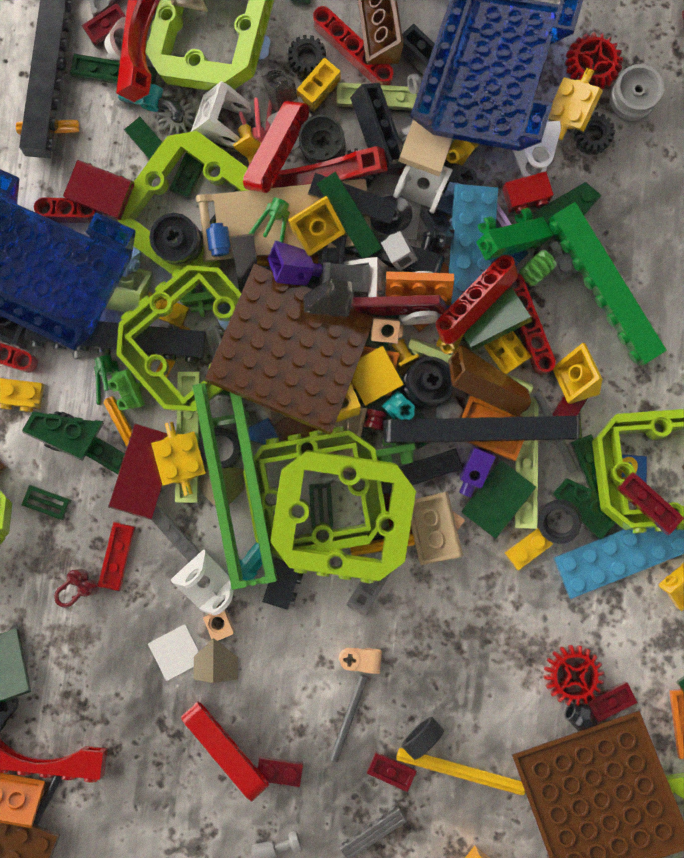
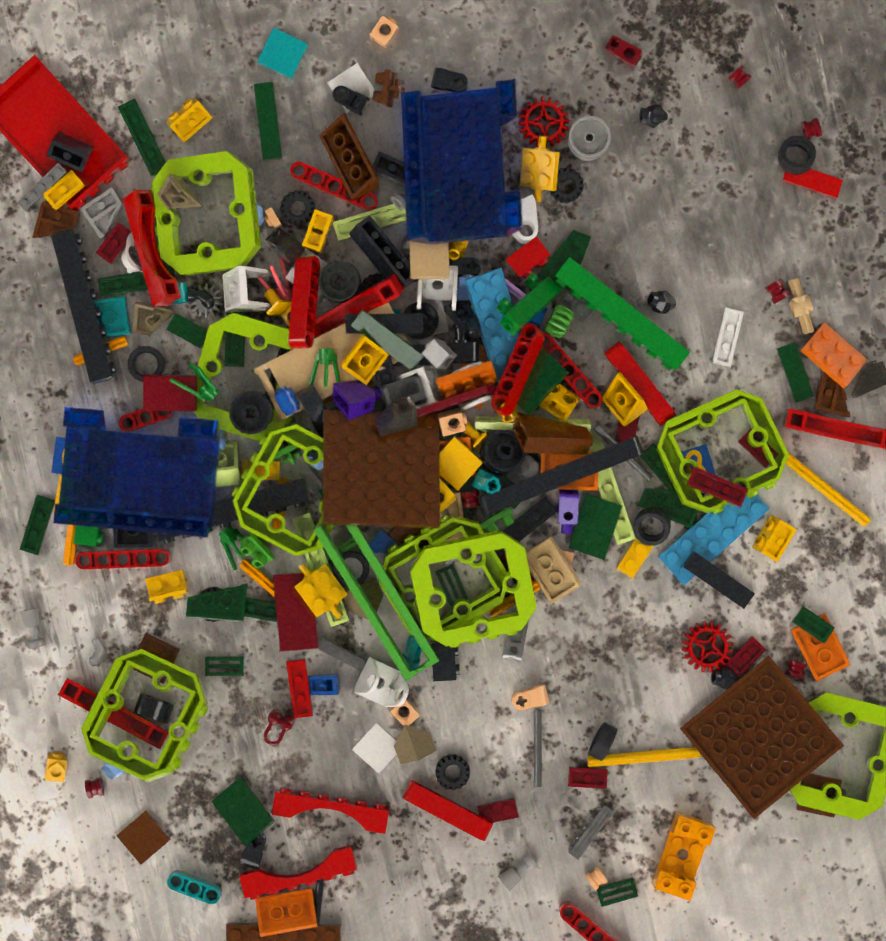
camera: 15 degrees left, 5 degrees up
none -> teal tile [95,296,131,338]
none -> black tyre [127,346,165,382]
none -> dark tan slope [133,301,176,336]
none -> green plant [170,362,219,402]
none -> light nougat plate [264,207,282,229]
none -> red arch [271,787,390,834]
none -> blue slope [308,673,340,695]
none -> black tyre [436,754,470,790]
none -> red beam [604,341,676,426]
none -> black rock [647,290,676,314]
none -> black tile [682,551,755,609]
none -> dark red wheel [785,659,807,679]

